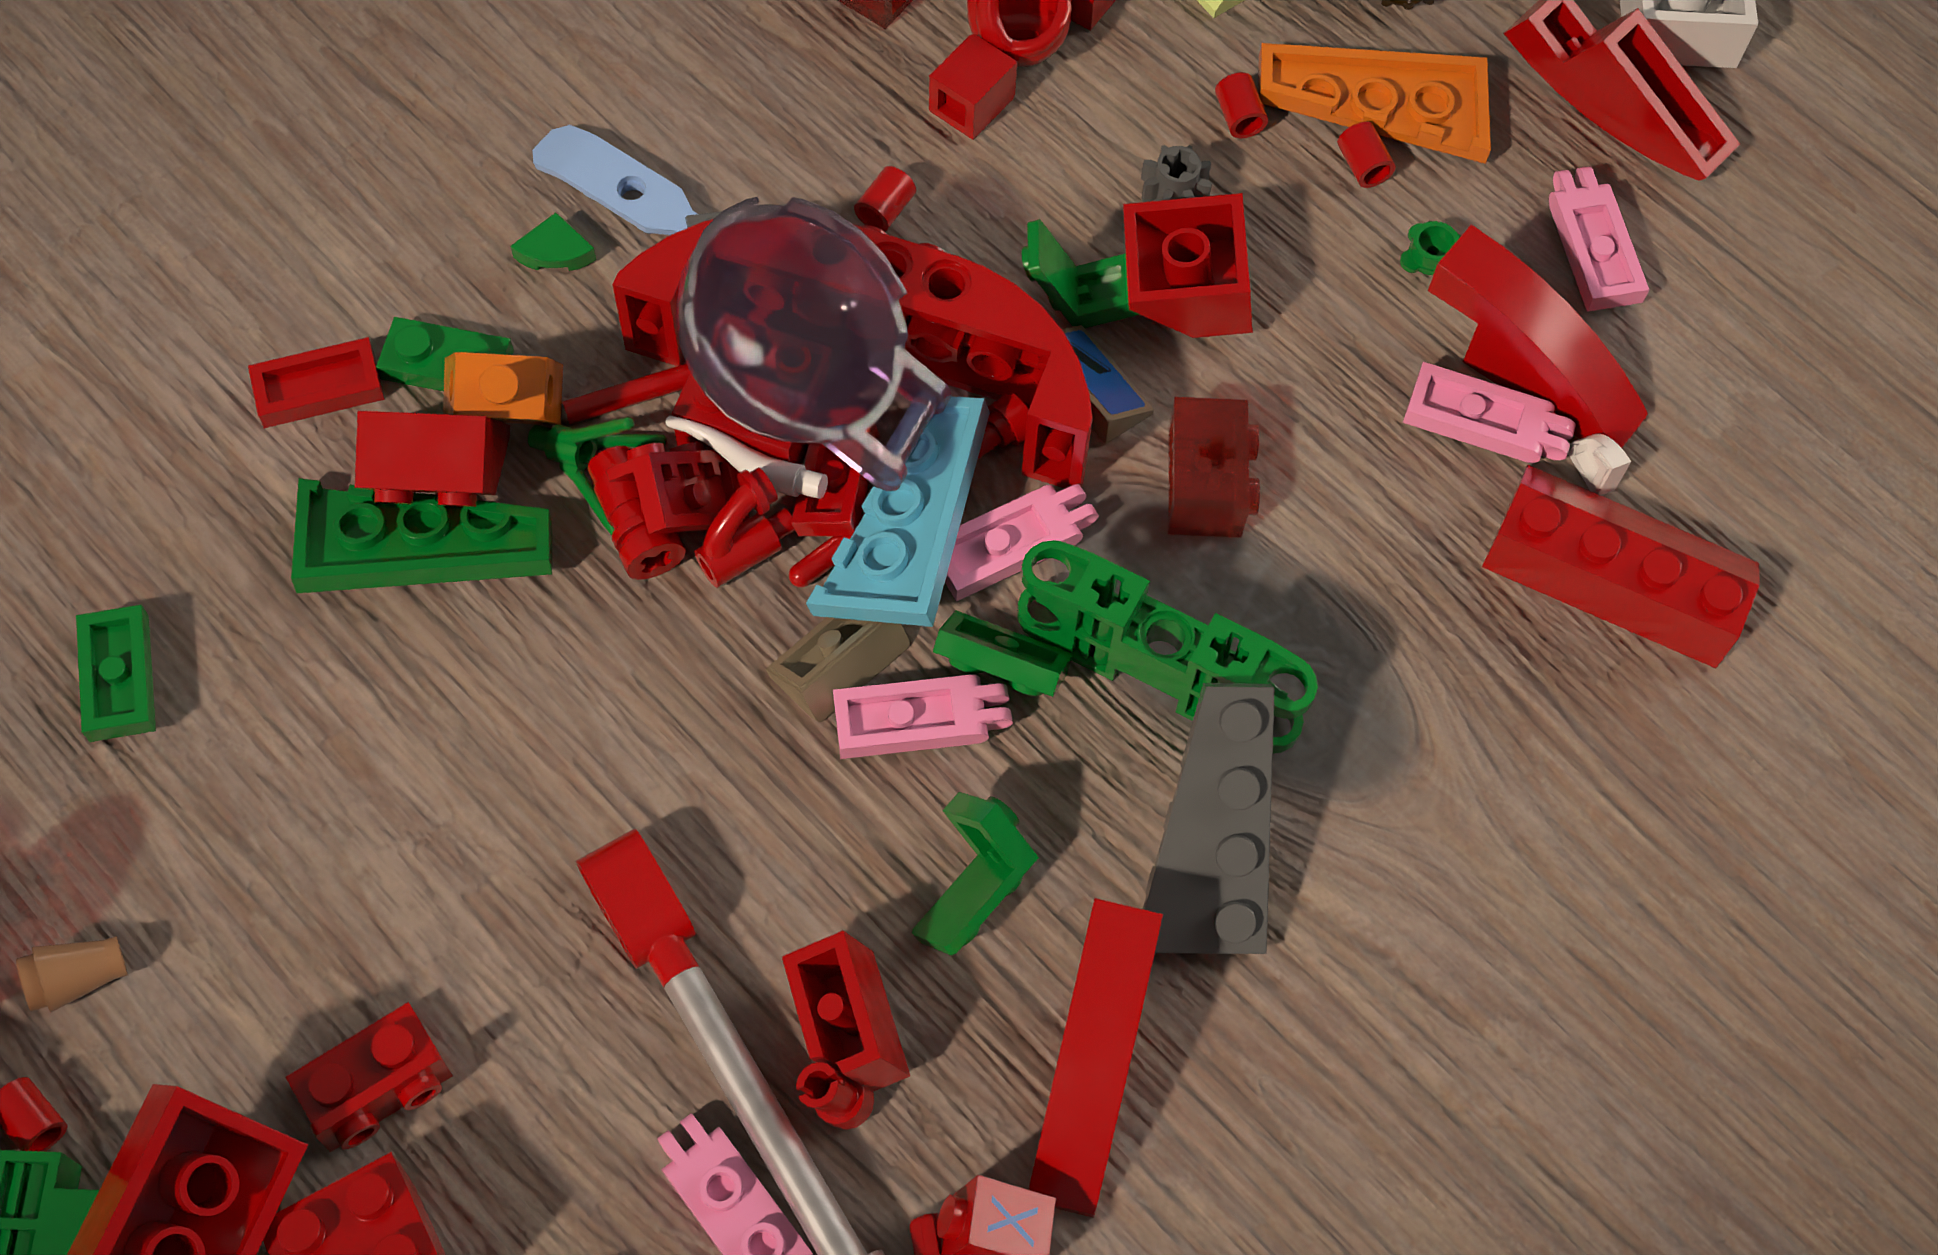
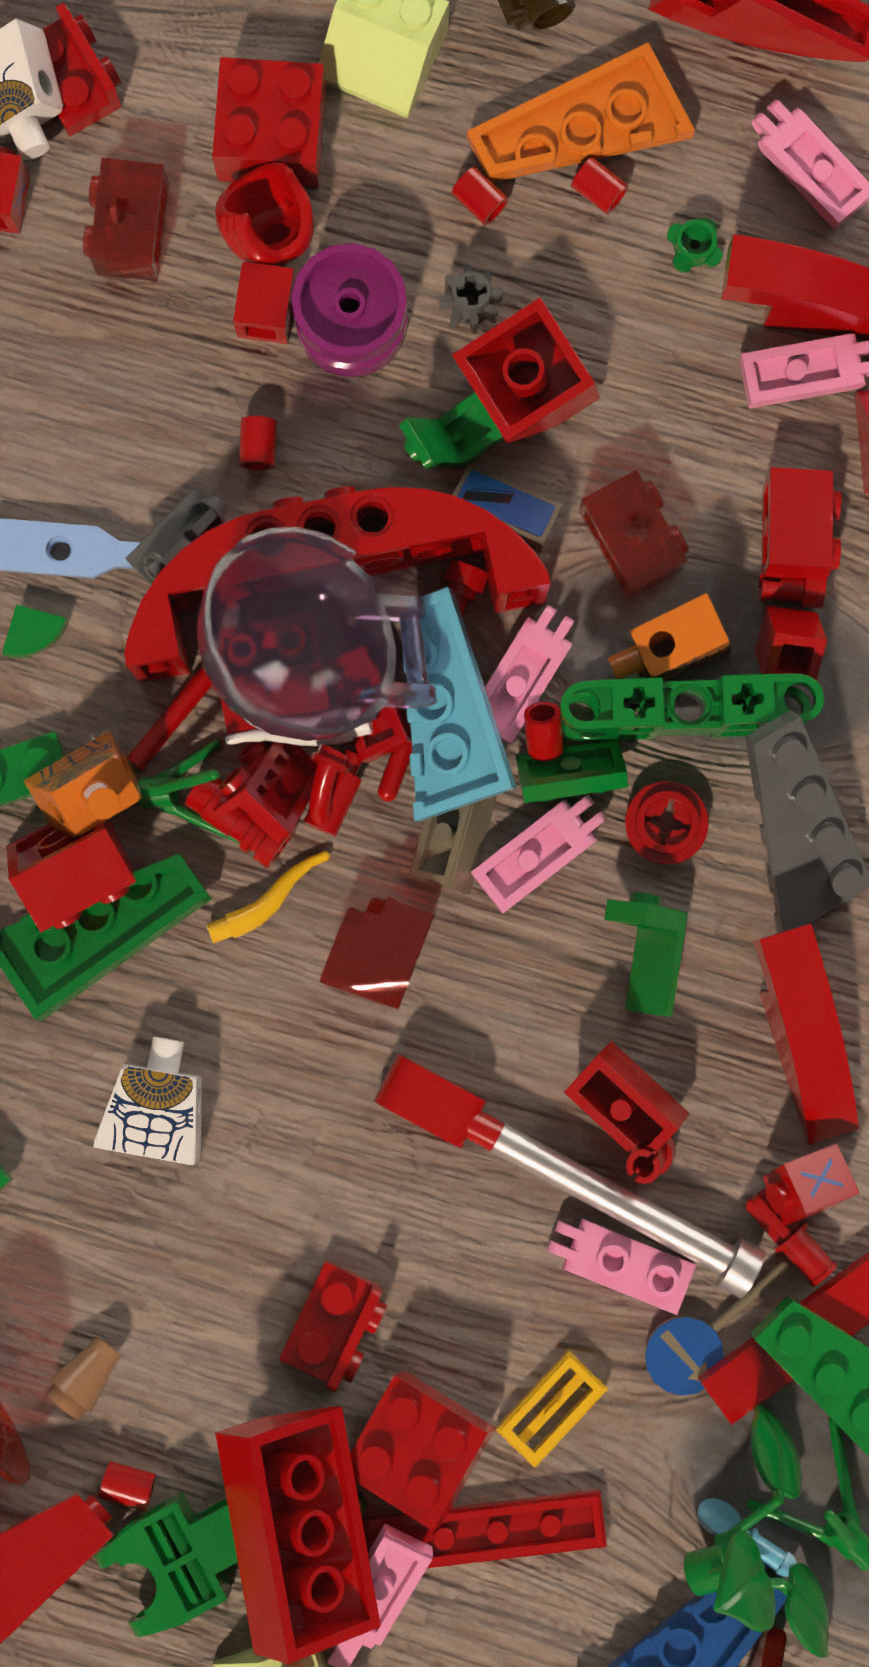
camera: 30 degrees left, 20 degrees up
none -> torso [93,1036,202,1165]
none -> yellow animal [206,851,331,943]
none -> magenta wheel [291,243,408,378]
none -> clear red piece [319,896,435,1010]
none -> red hinge [524,702,564,761]
none -> orange torso [607,593,731,681]
none -> red gear [625,781,709,864]
none -> red brick [755,605,827,680]
none -> red hinge [758,467,842,609]

